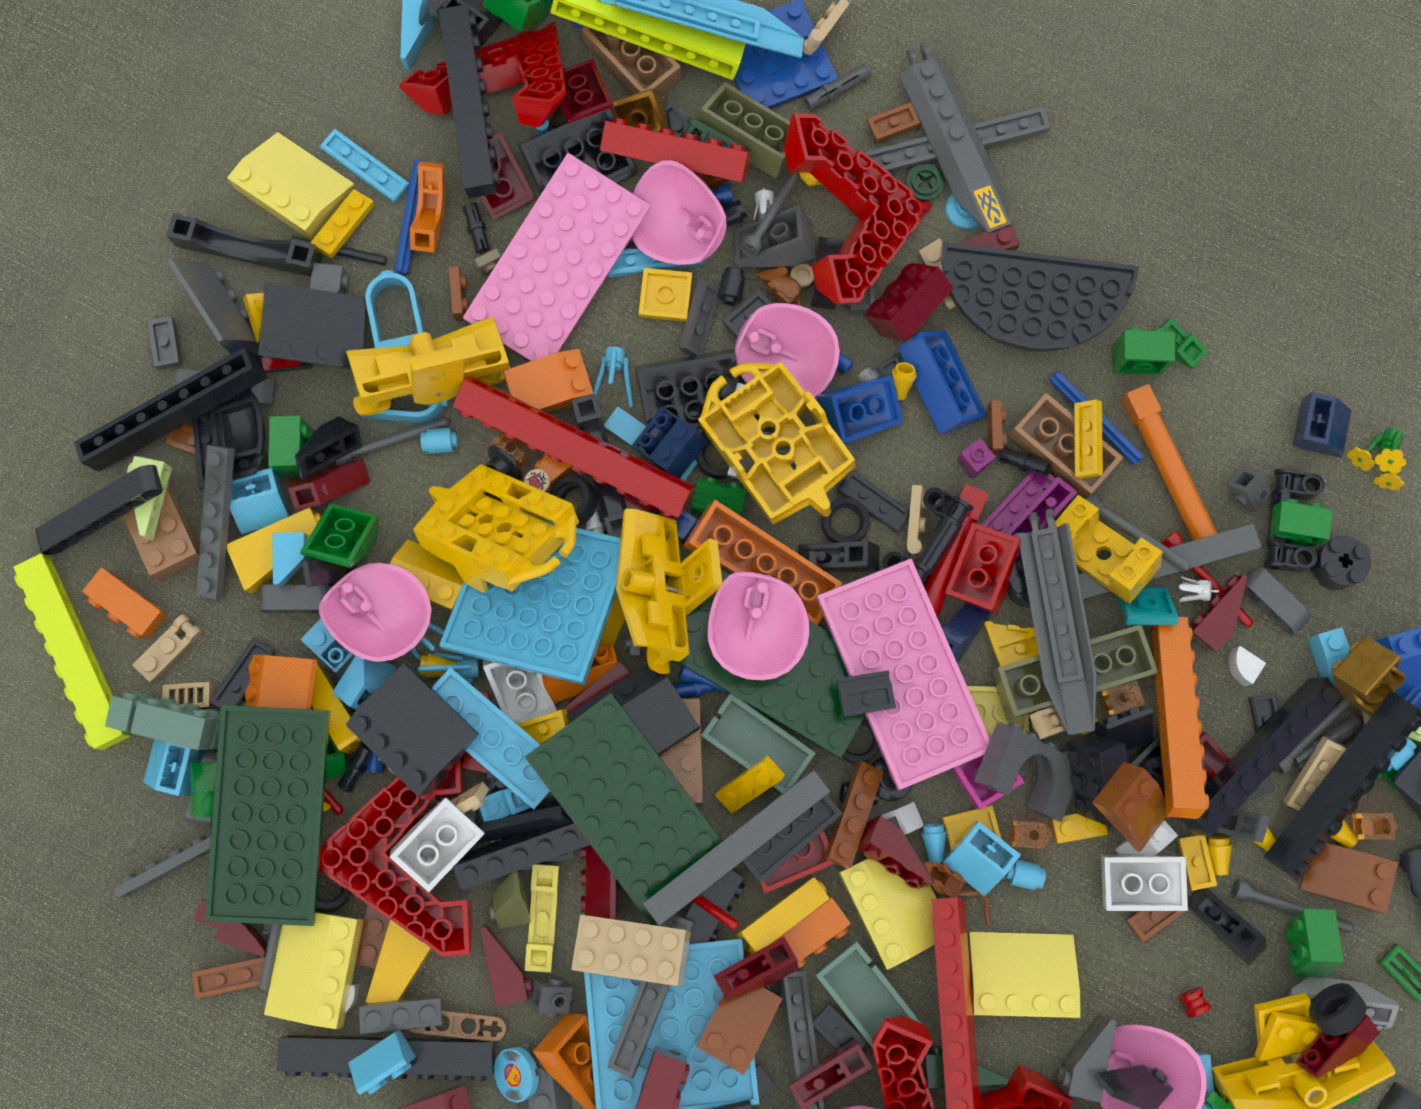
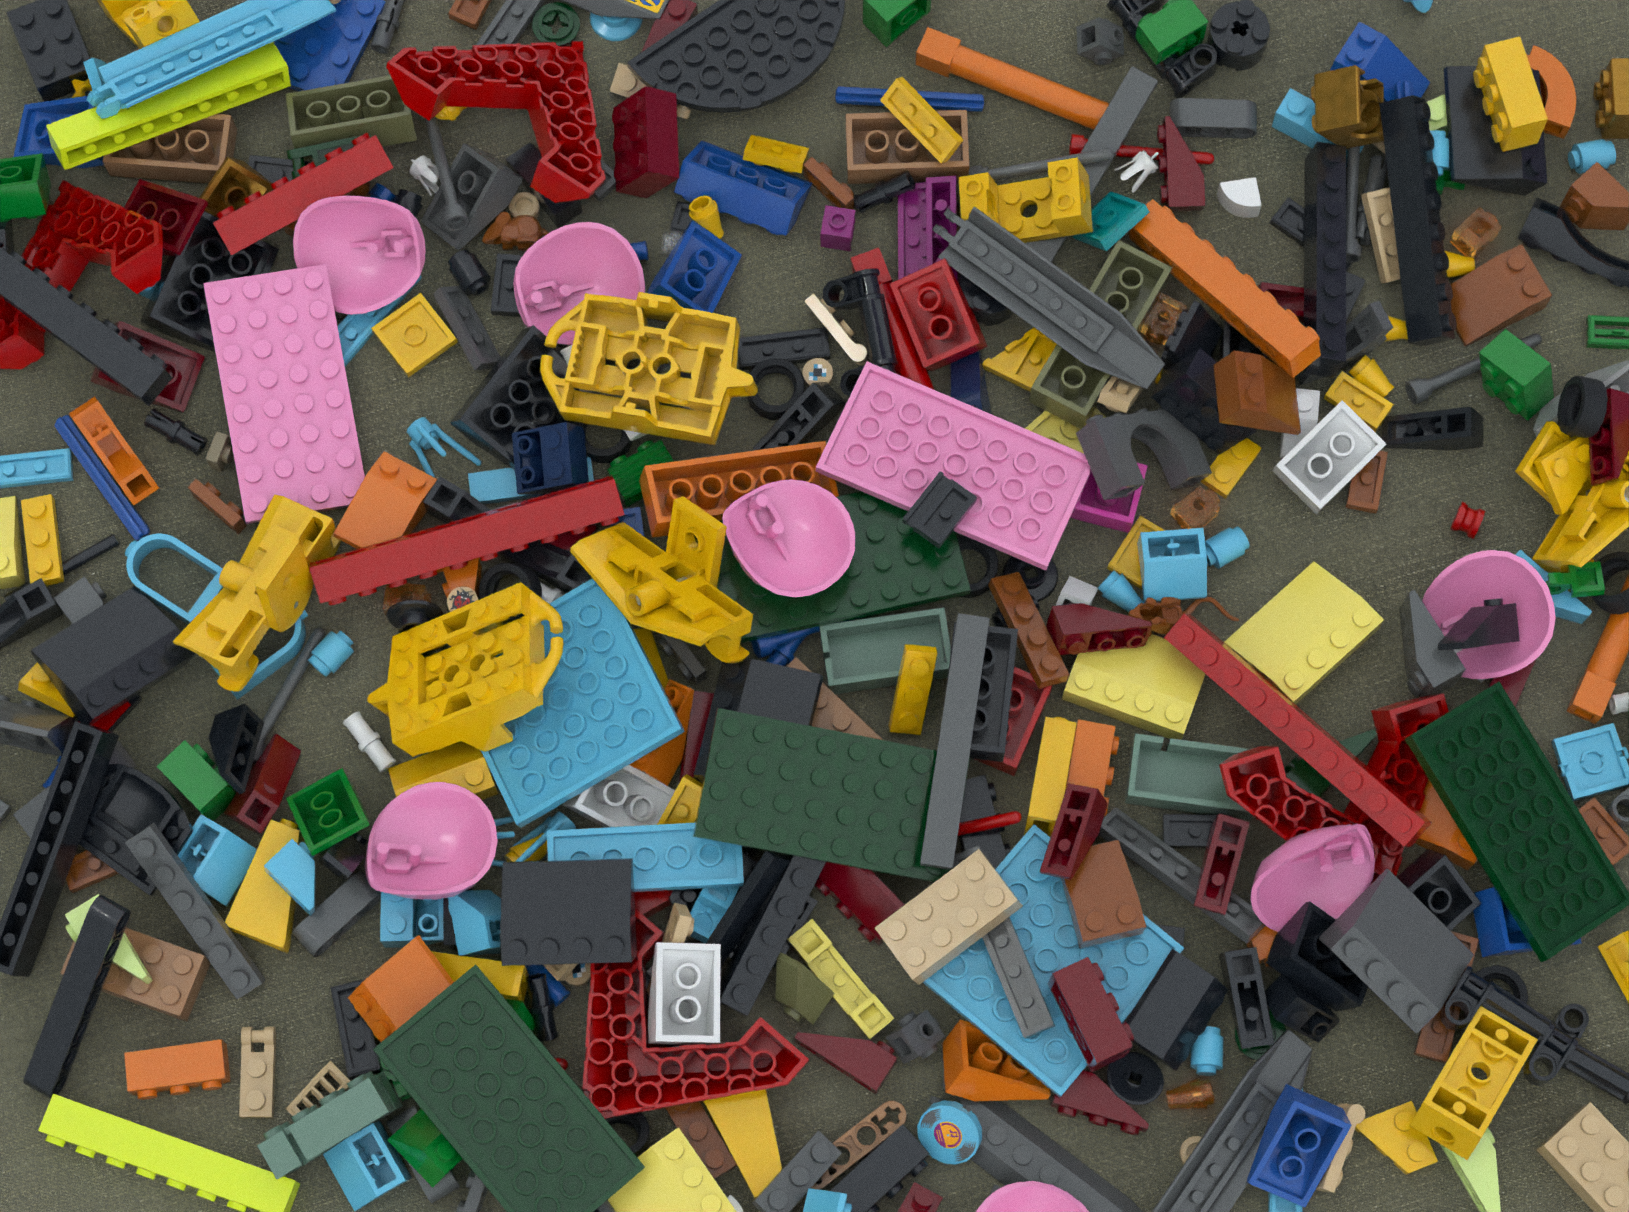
camera: 40 degrees left, 5 degrees down
none -> white pin [343,711,397,773]
none -> yellow plate [743,135,809,173]
none -> tan tile [802,358,833,387]

